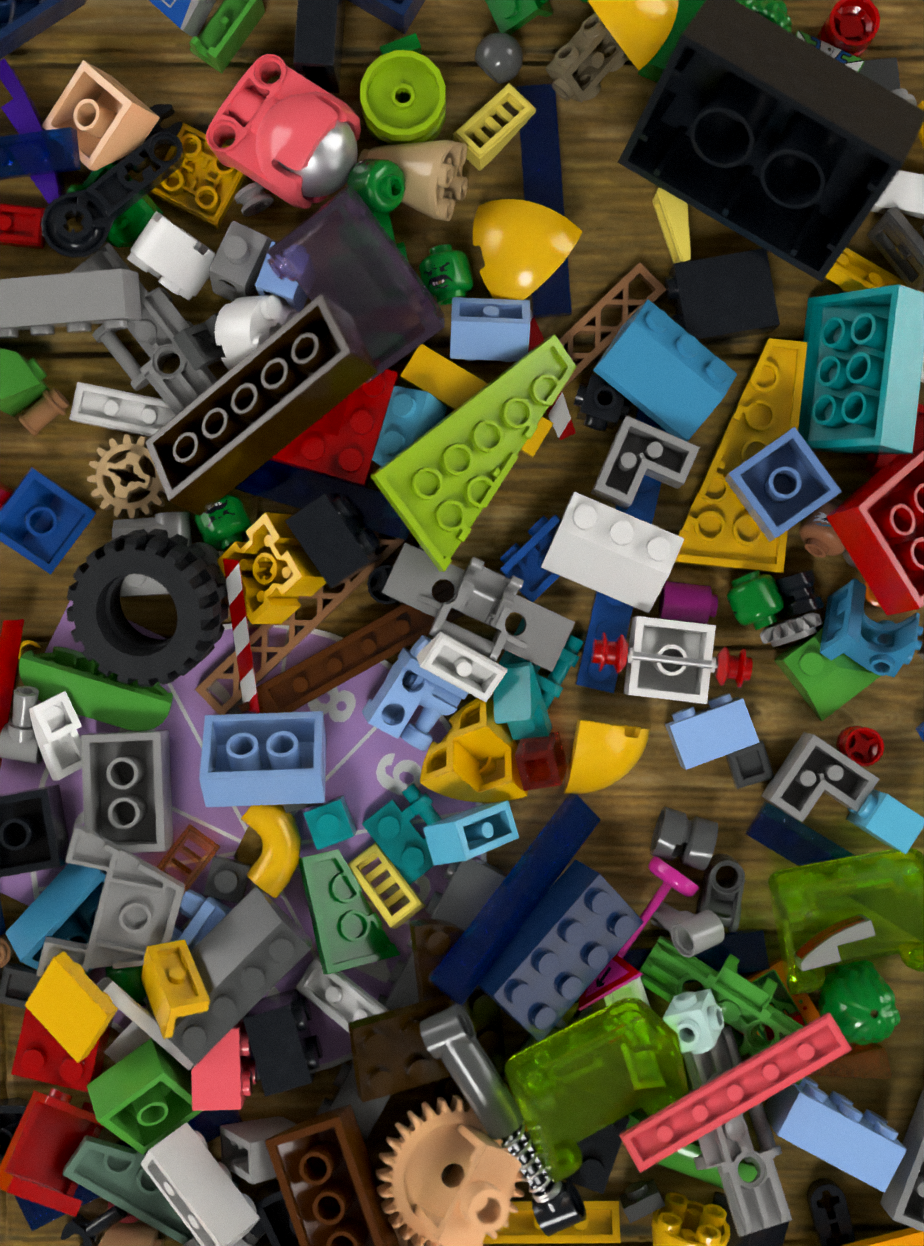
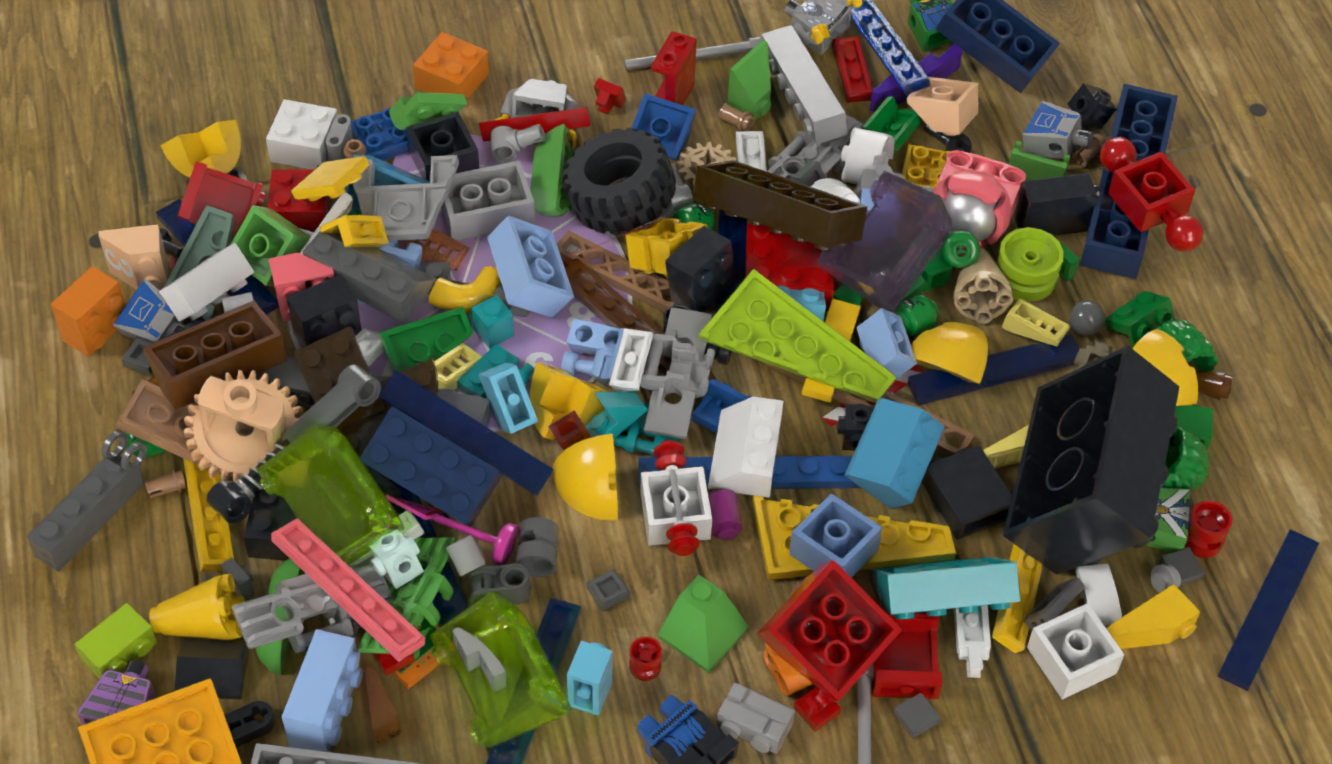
camera: 80 degrees right, 35 degrees down
white slope [29,691,82,781] -> none
black beam [41,131,184,258] -> none
light grey brick [591,415,700,509] -> none
light blue brick [665,693,759,770] -> none
green head [727,570,784,630] -> none
light grey gear [760,612,823,647] -> none
light grey brick [761,732,879,822] -> none
black wheel [775,570,824,617] -> none
green hair [818,956,900,1045] -> none
dark azure tile [820,578,923,677] -> none

